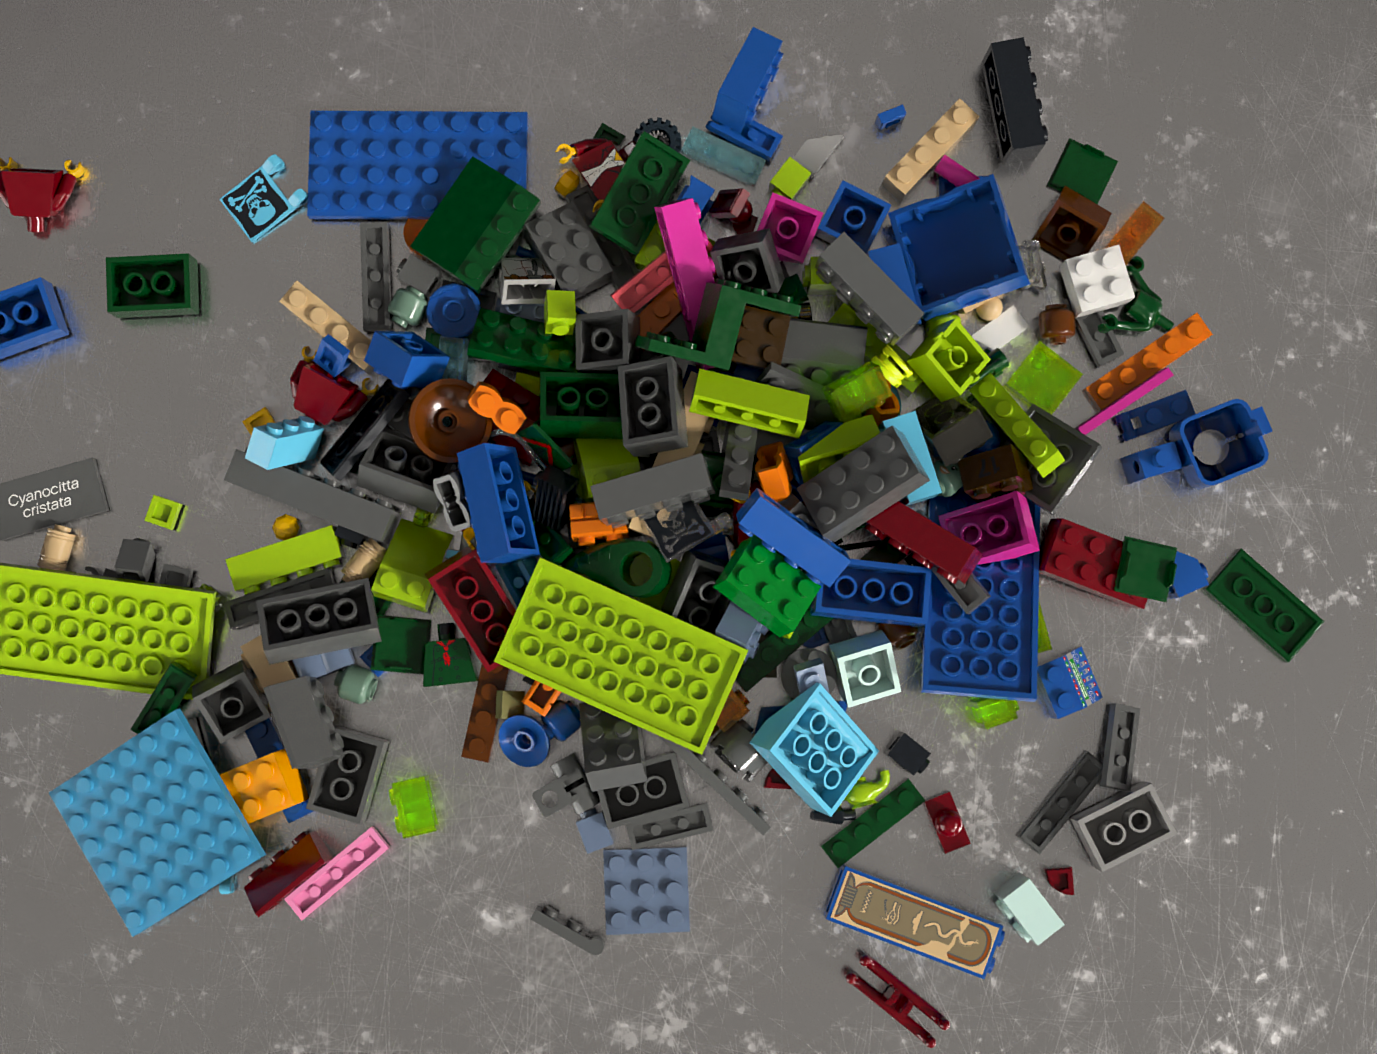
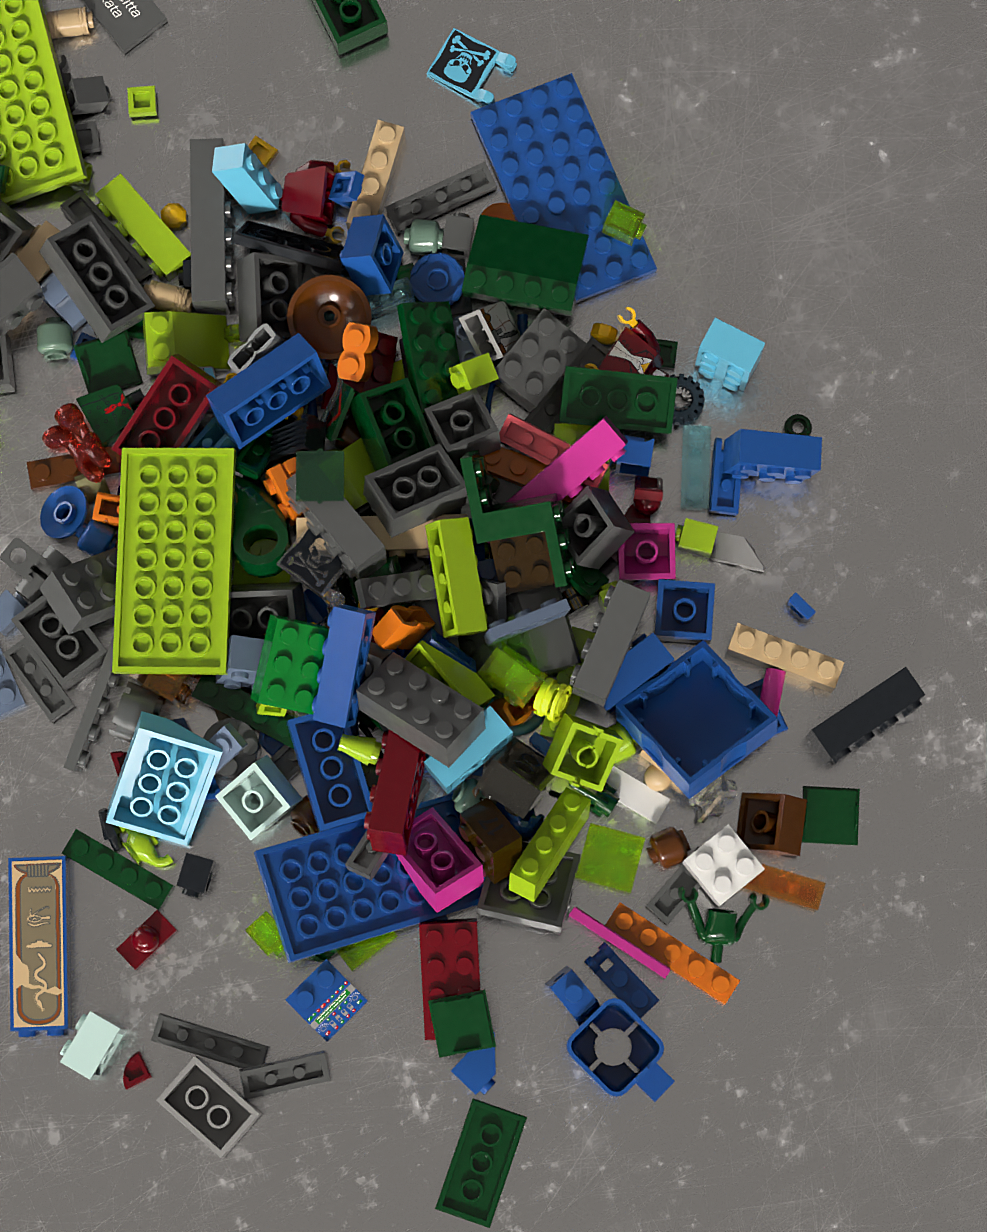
camera: 75 degrees right, 5 degrees down
none -> clear red piece [42,403,112,483]
none -> clear green piece [296,448,344,504]
none -> lime cone [337,734,382,765]
none -> sand blue plate [484,598,571,646]
none -> blue tile [529,732,551,756]
none -> clear neon green brick [602,200,647,246]
none -> medium azure brick [695,318,765,392]
none -> dark green plate [784,414,812,436]

